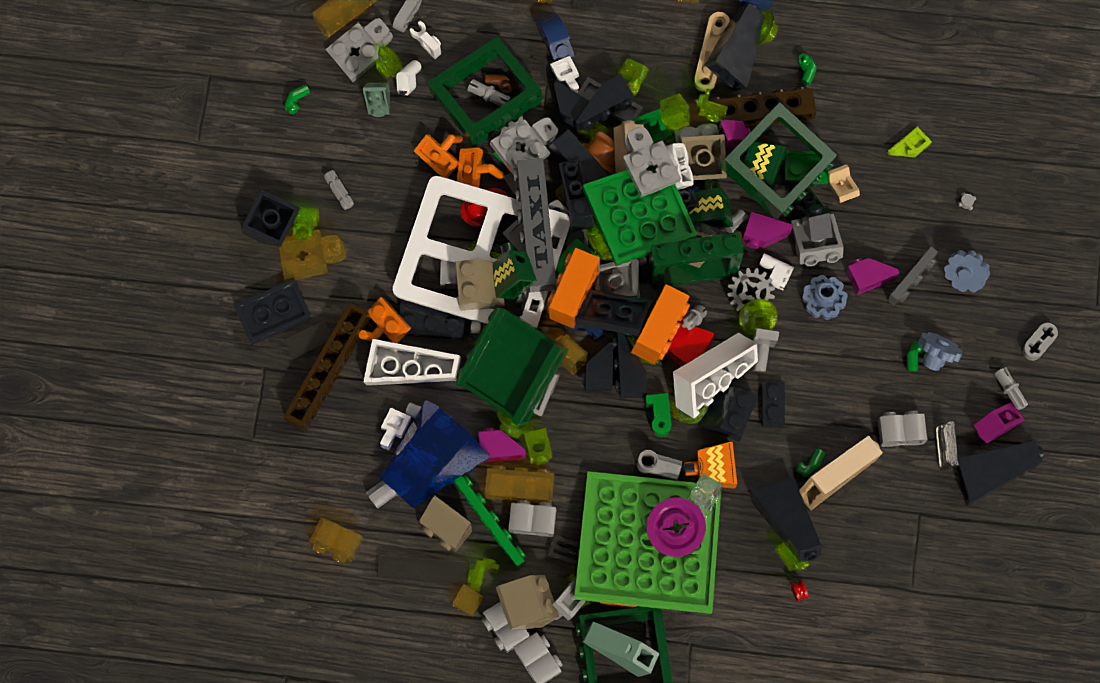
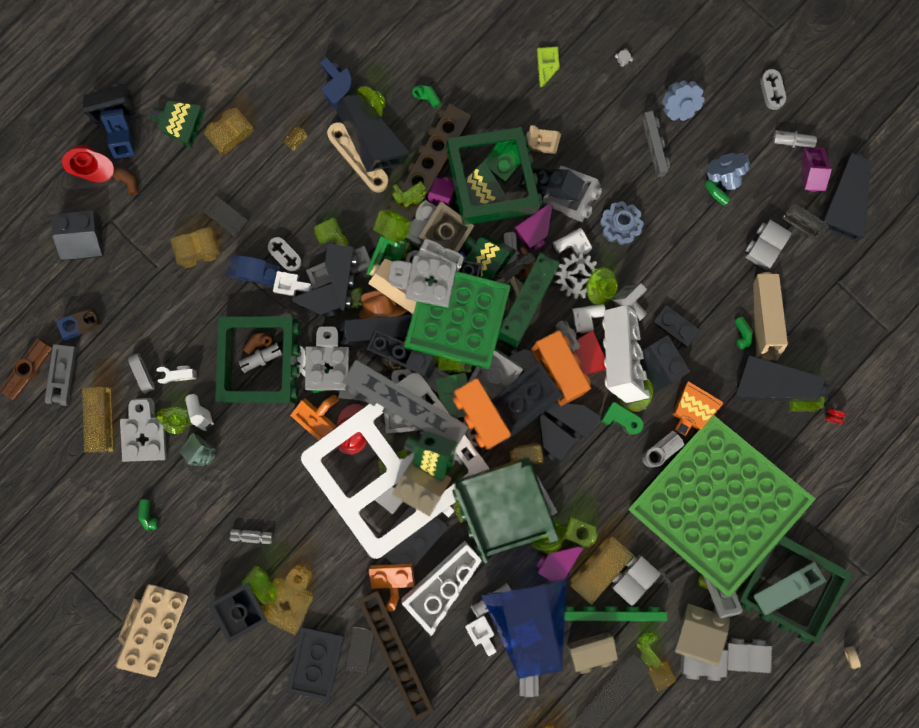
camera: 55 degrees left, 10 degrees up
orange plate [414,134,463,178] -> none
magenta gear [647,498,706,557] -> none
clear slope [688,474,722,519] -> none
magenta slope [846,258,899,295] -> none
none -> tan bracket [116,584,188,677]
none -> light grey beam [268,237,302,273]
none -> white piece [572,304,605,334]

